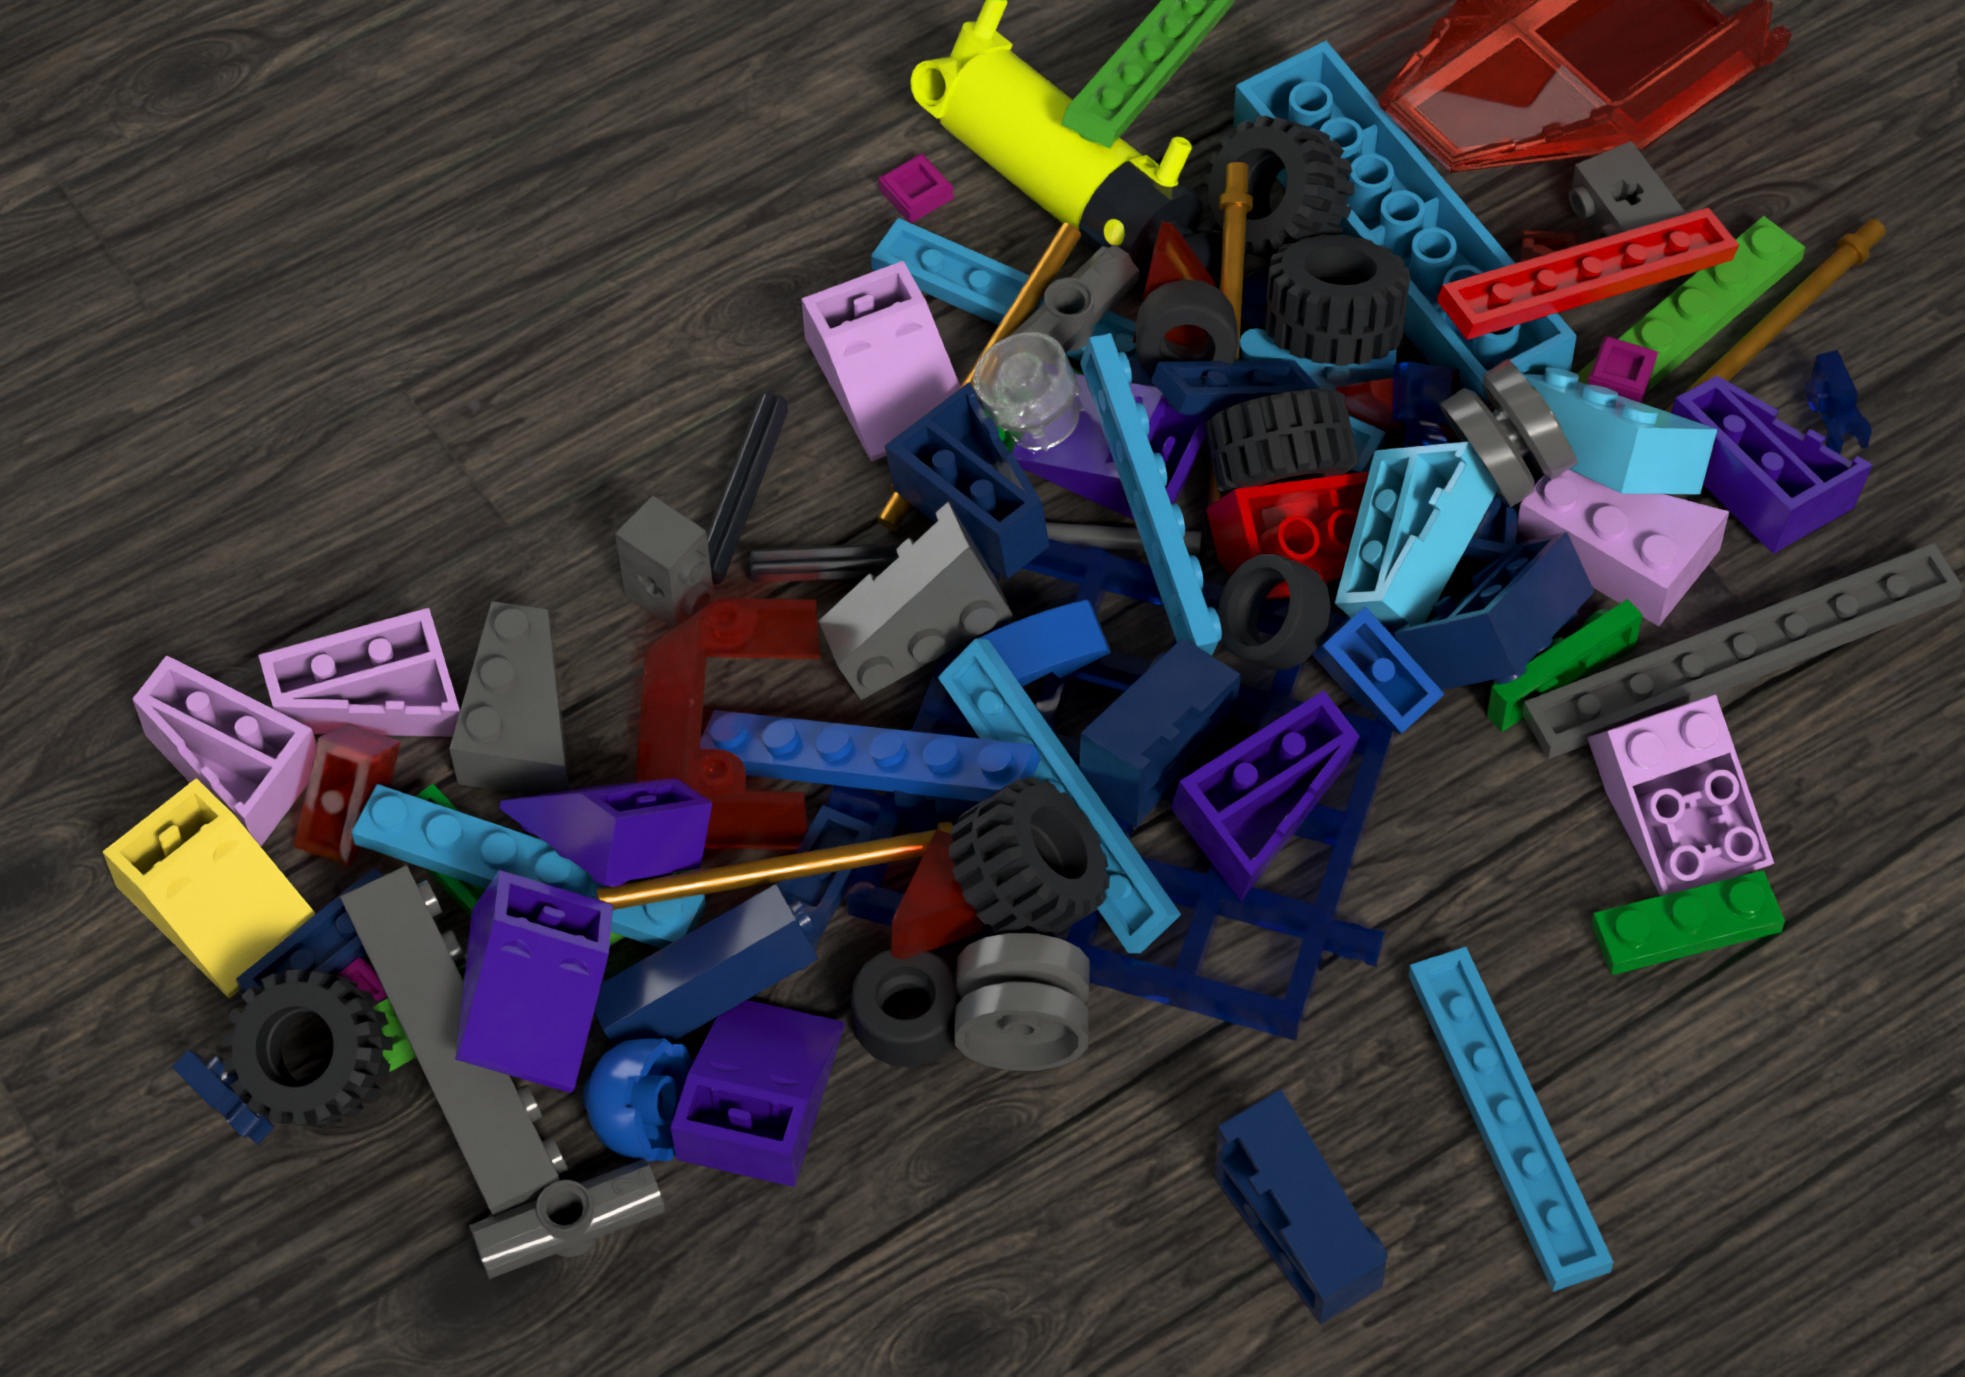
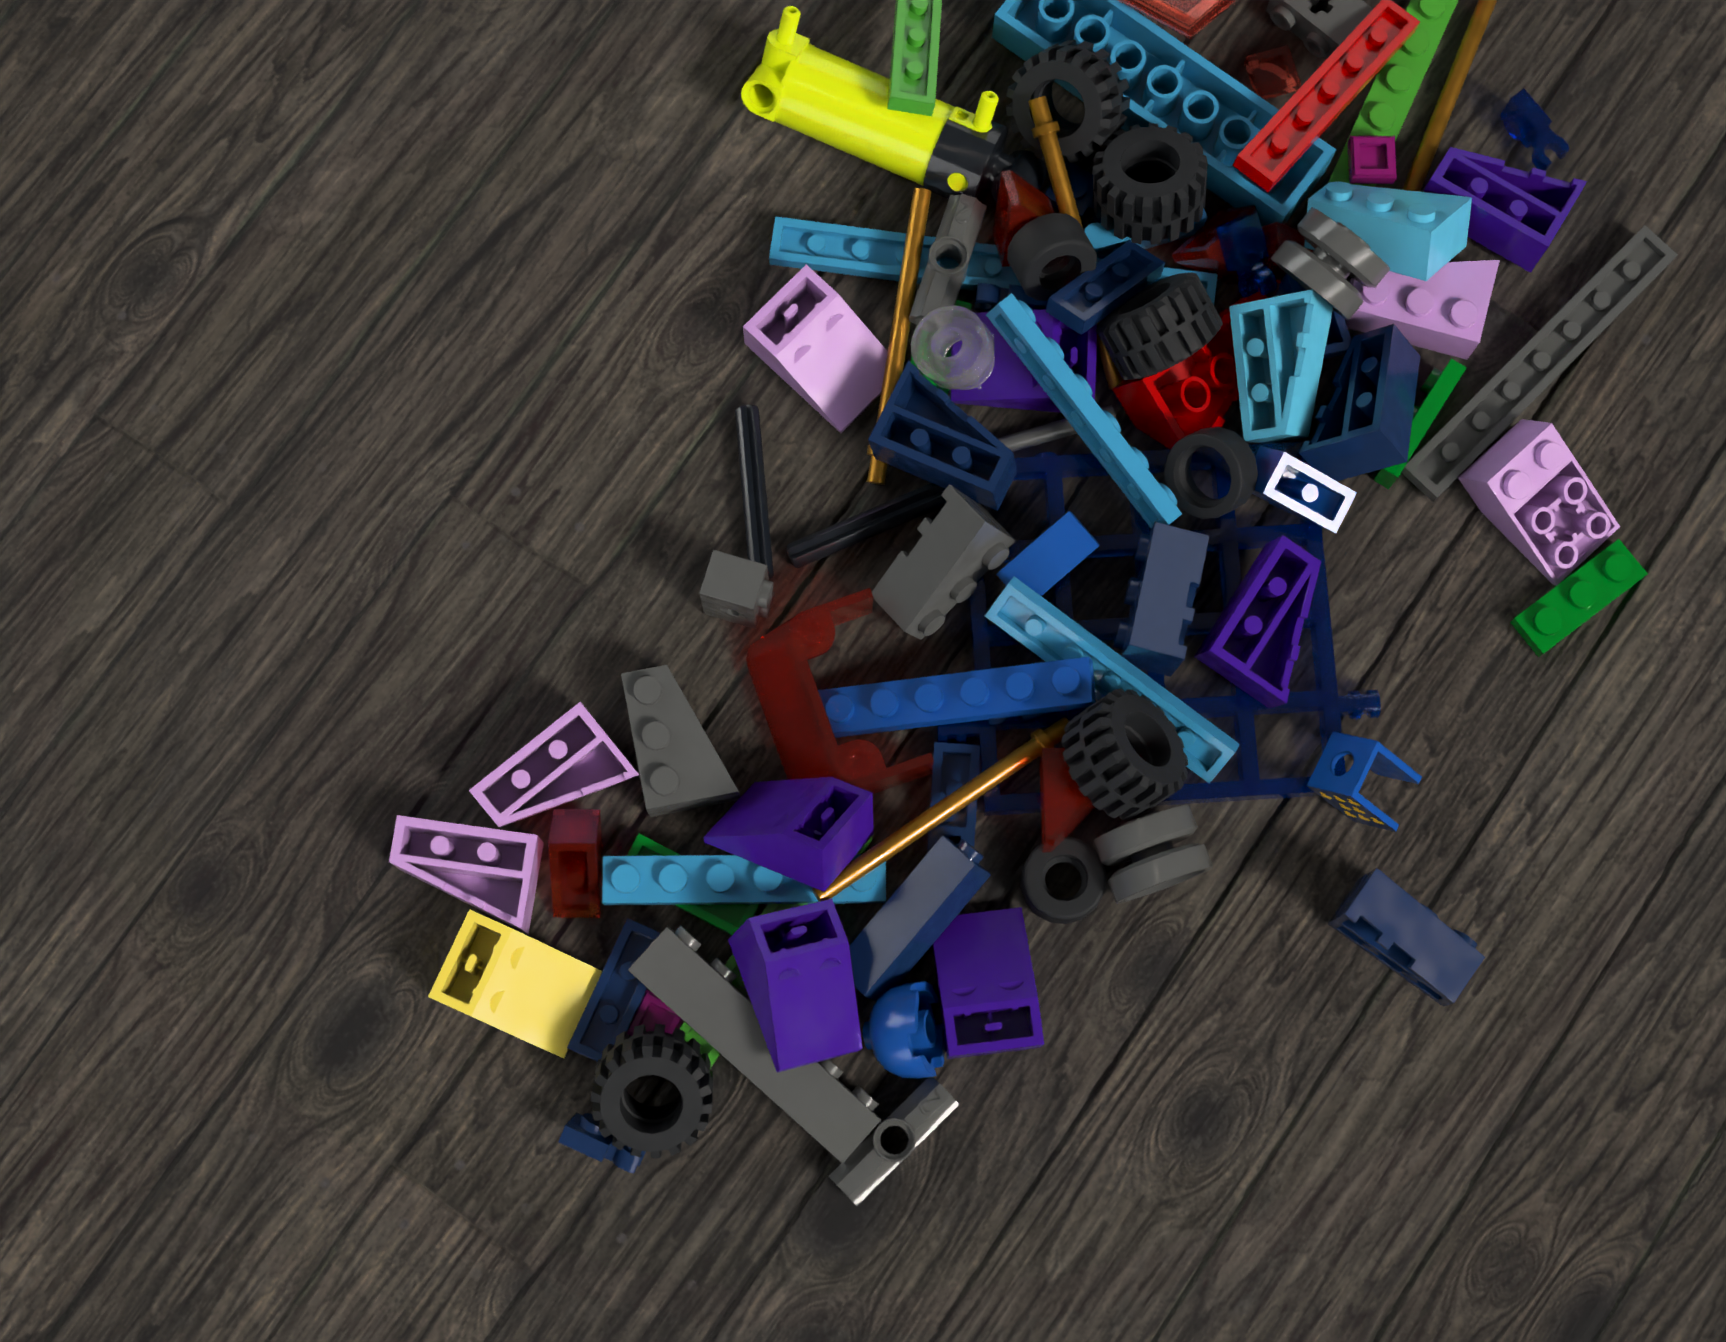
camera: 25 degrees left, 20 degrees up
magenta tile [878,153,954,223] -> none
dark azure plate [1408,947,1613,1292] -> none
none -> blue piece [1307,731,1422,832]

